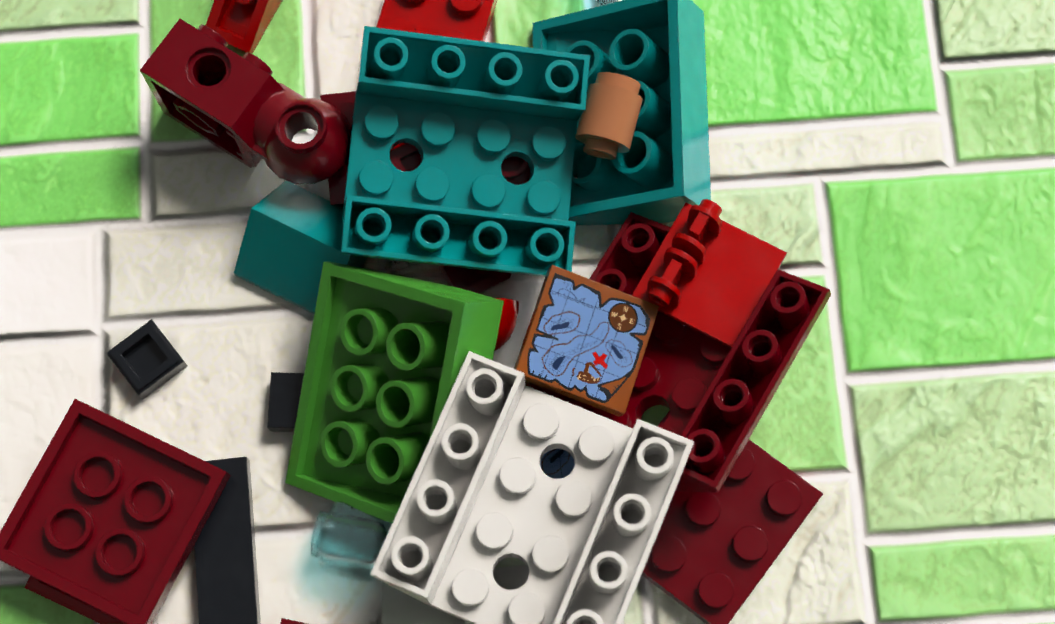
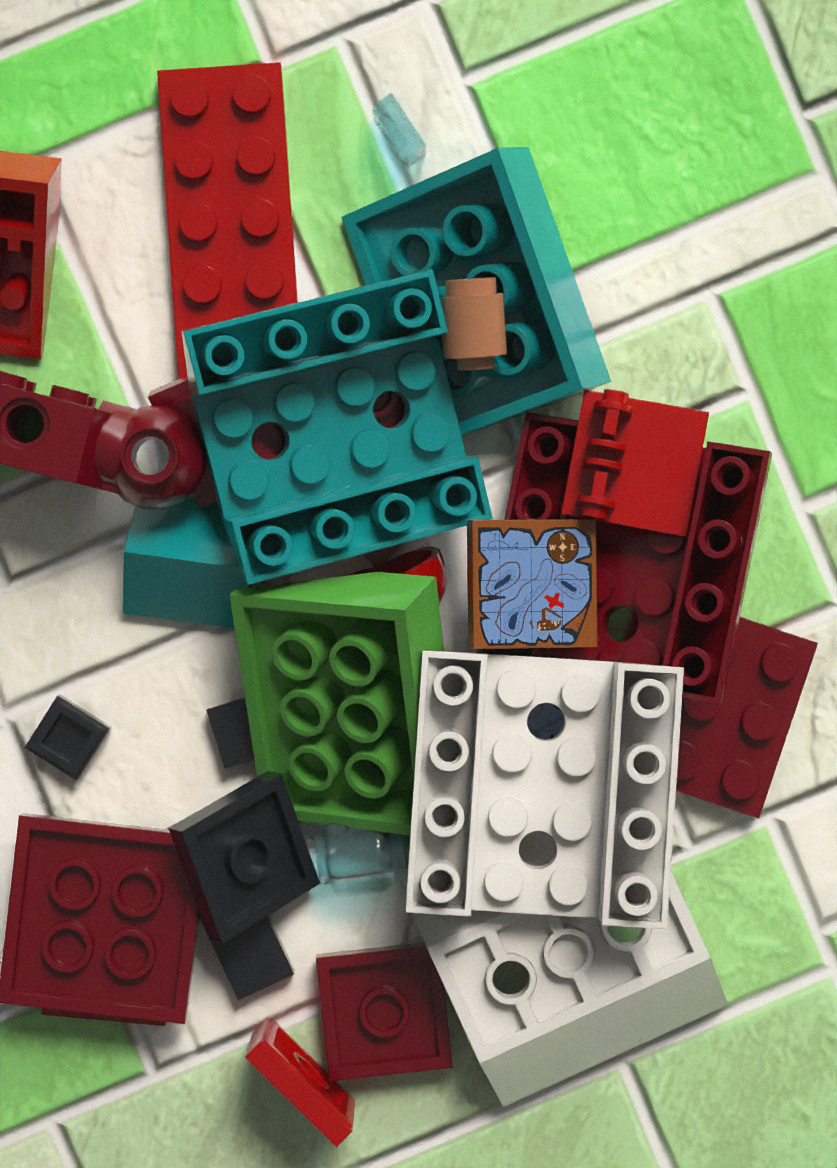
camera: 25 degrees left, 15 degrees up
none -> black plate [168,771,320,944]

